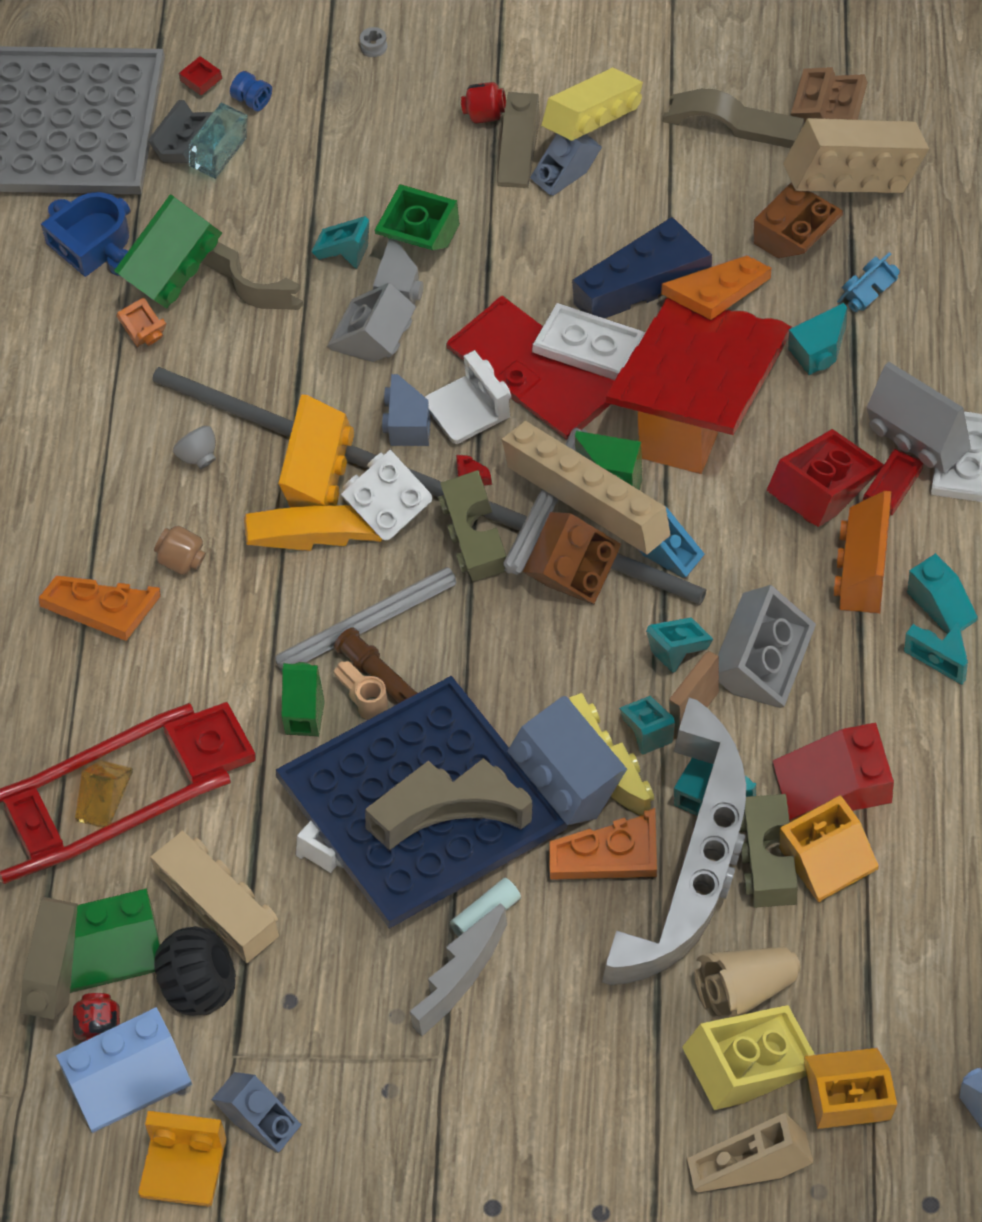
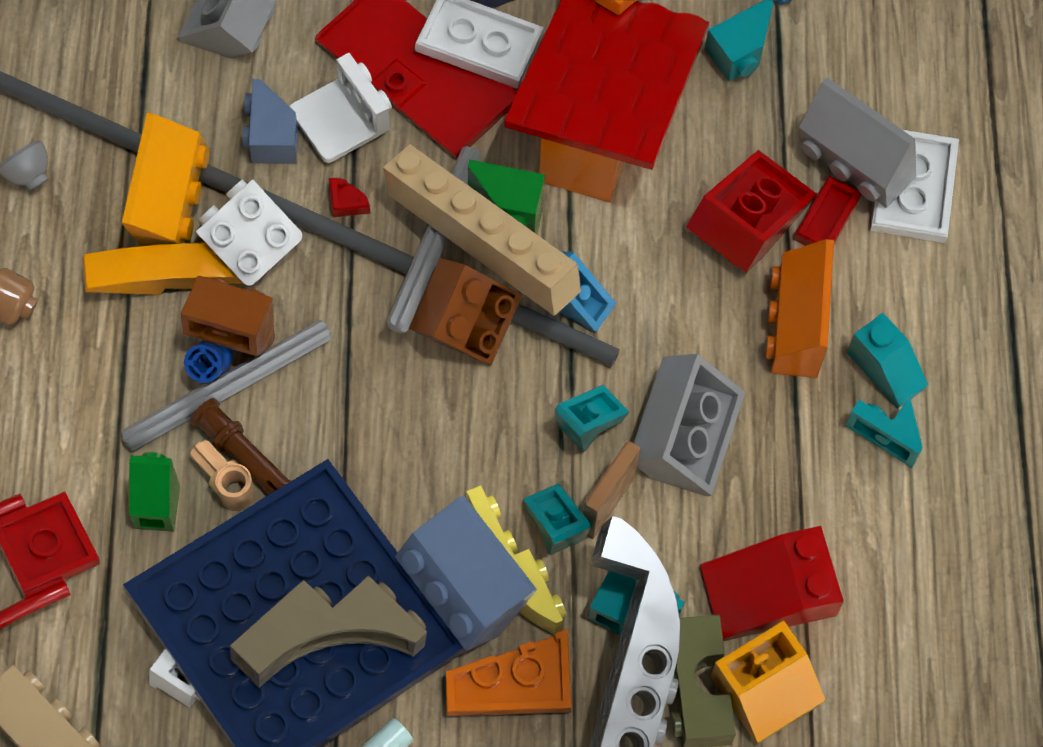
camera: 10 degrees left, 10 degrees up
olive arch [438,470,507,582] -> none
none -> dark orange slope [180,276,275,356]
none -> blue wheel [184,340,233,383]

